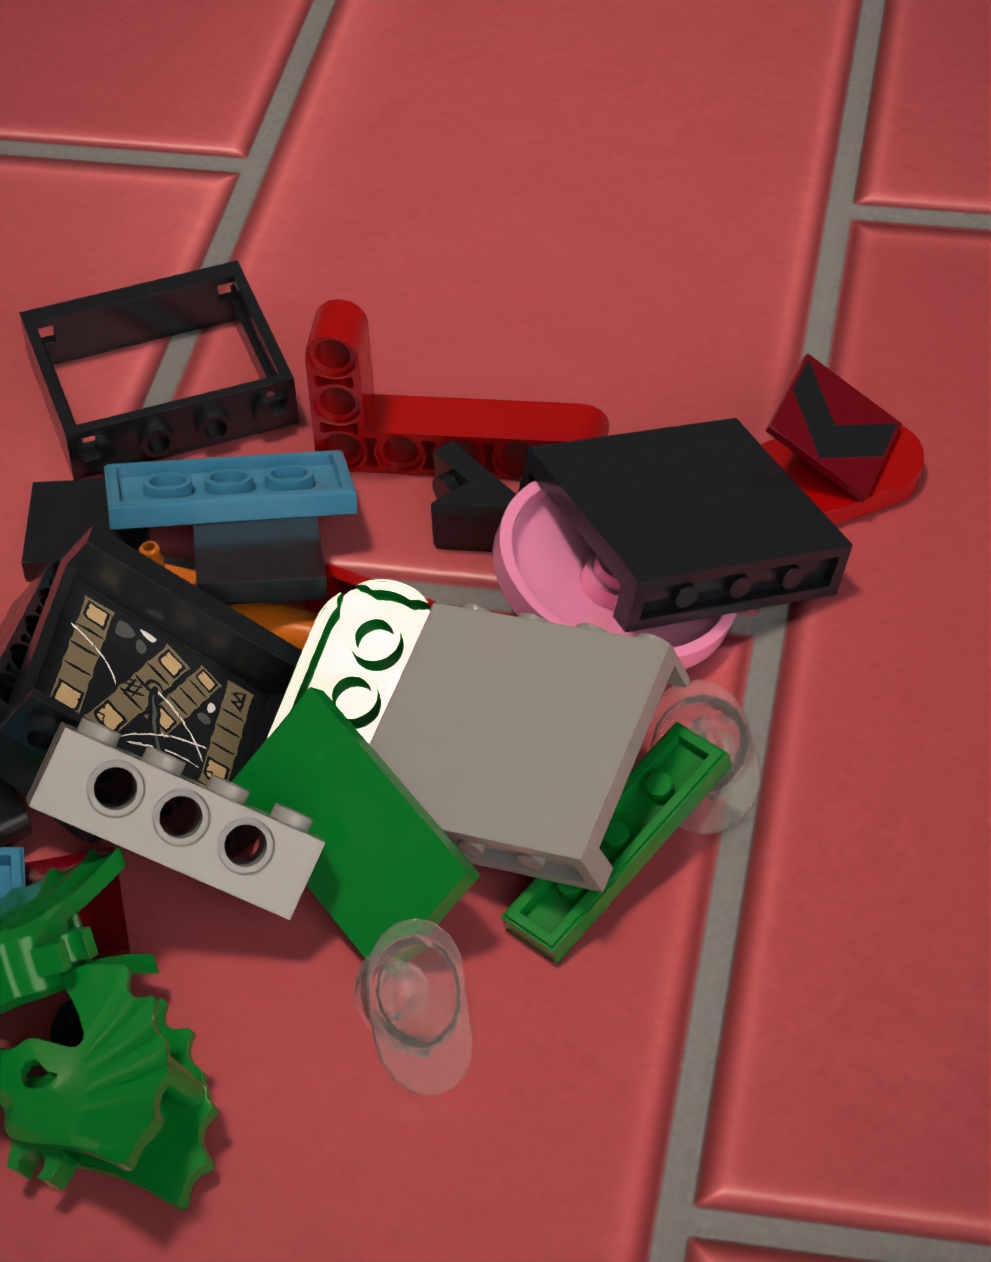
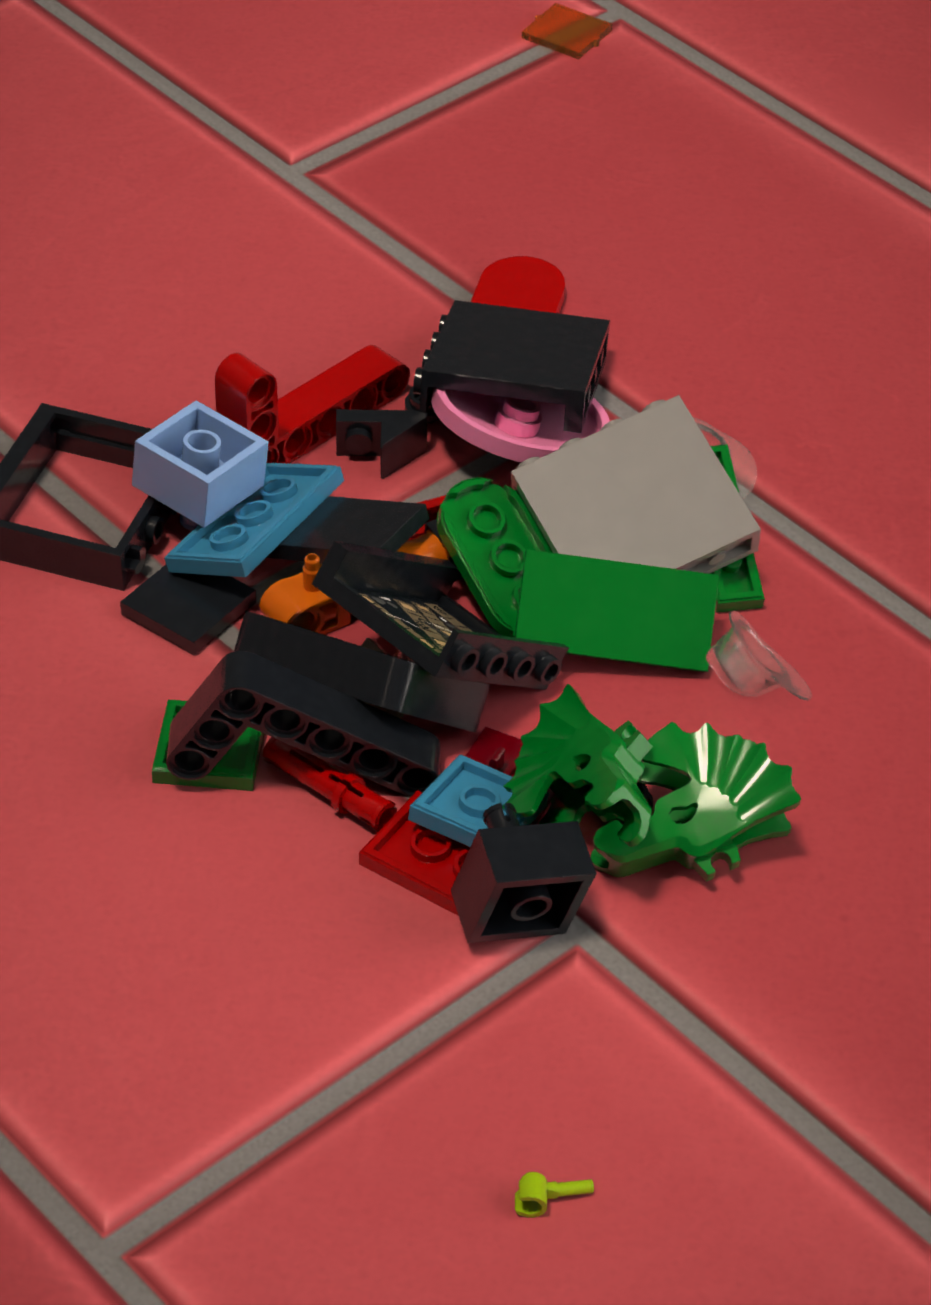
camera: 55 degrees left, 0 degrees up
light grey brick [26,717,325,920] -> none
dark red piece [765,353,902,503] -> none
none -> light blue brick [132,400,269,531]

